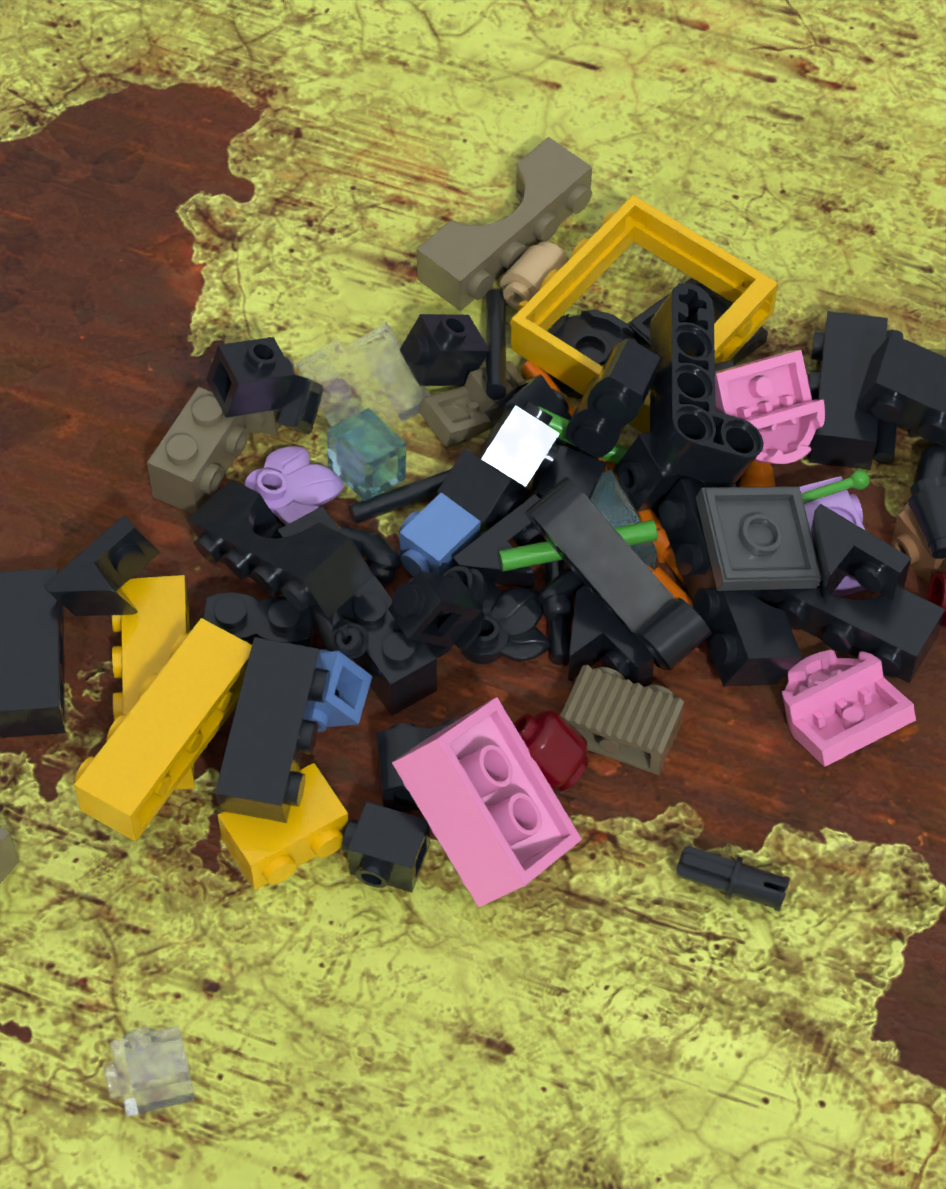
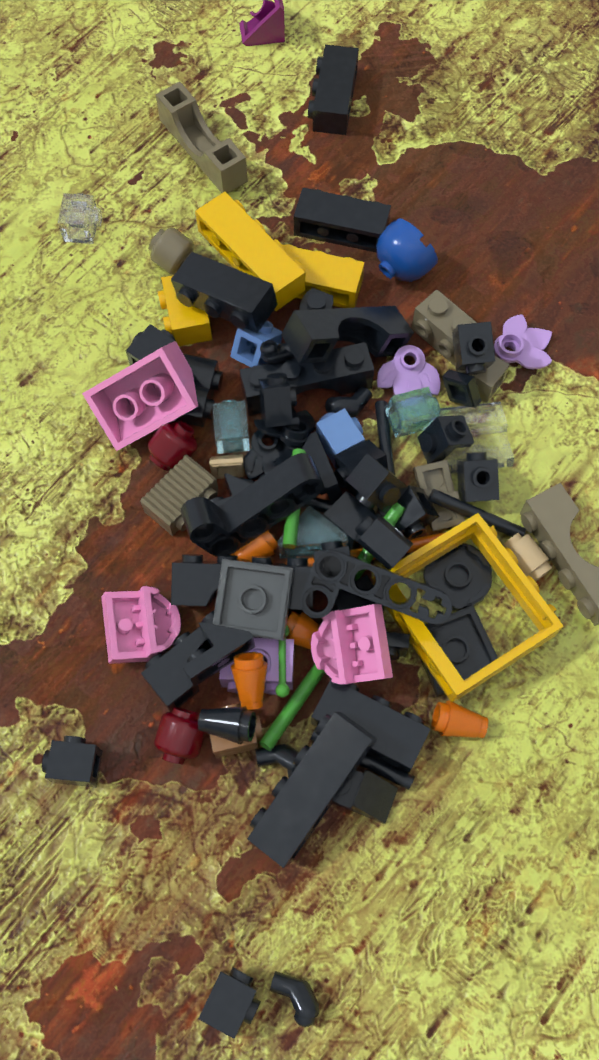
camera: 110 degrees right, 10 degrees up
black slope [44,515,160,616] -> none
black axle [676,846,790,912] -> none
none -> dark tan head [148,228,194,274]
none -> tan slope [209,454,245,479]
none -> clear light blue brick [212,400,250,454]
none -> orange cone [231,652,268,710]
none -> bright green bar [259,663,325,751]
none -> blue cylinder [376,218,438,282]
none -> black bracket [417,415,474,464]
none -> orange cone [431,700,488,739]
none -> lavender plate [494,314,552,369]

